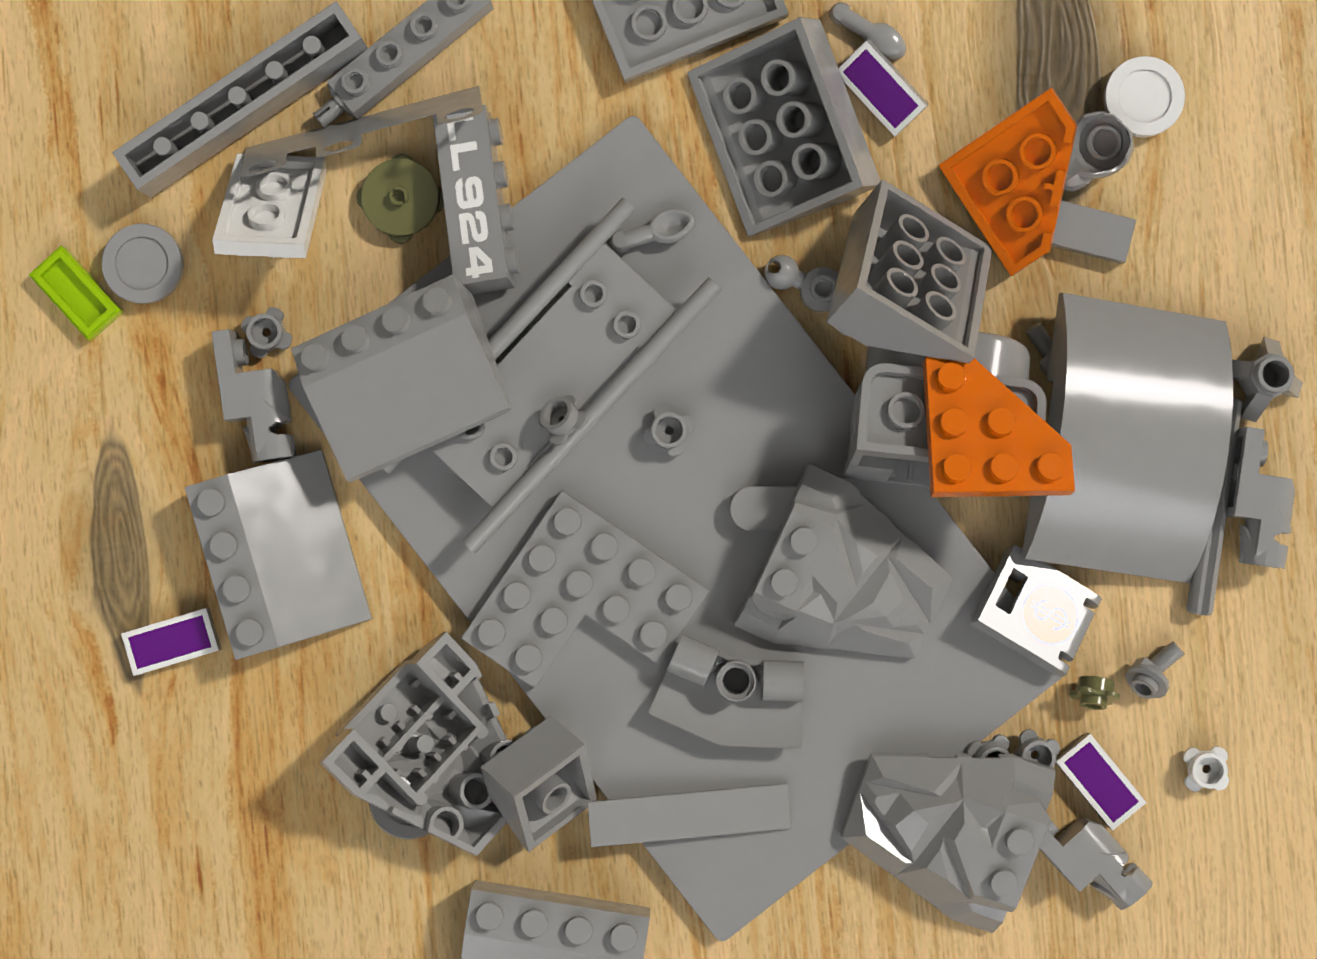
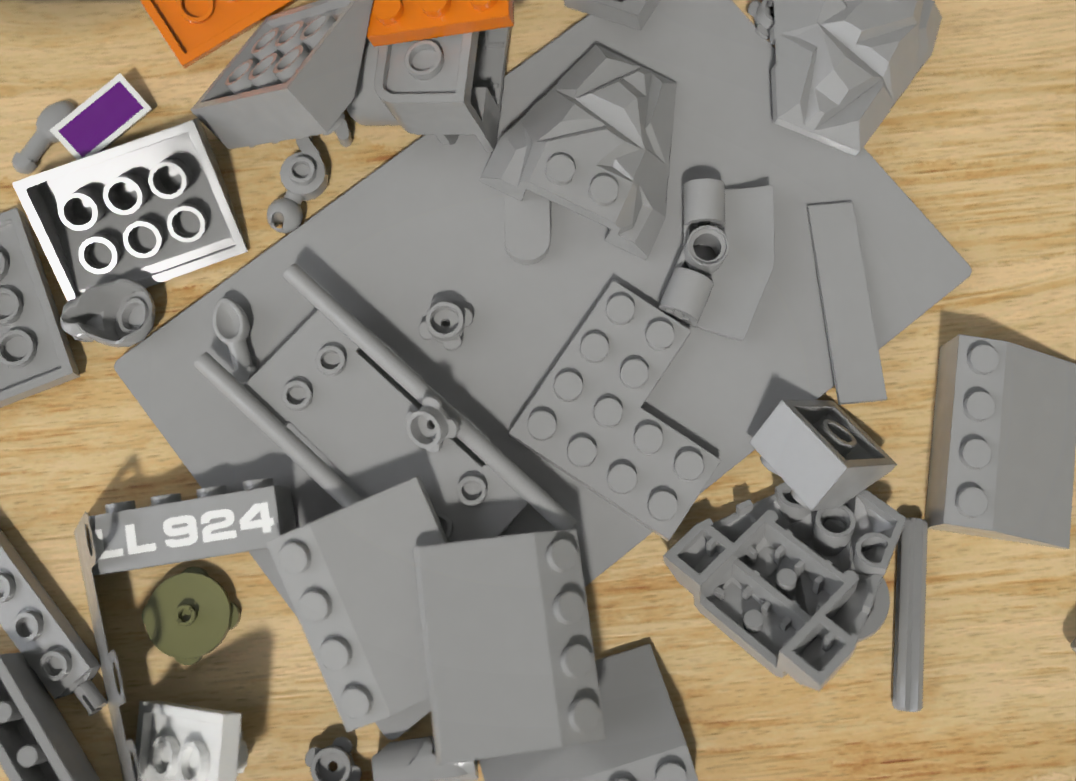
camera: 90 degrees left, 10 degrees down
none -> light grey hair [60,279,156,348]
none -> light grey slope [413,529,606,765]
none -> light grey axle [892,517,928,712]

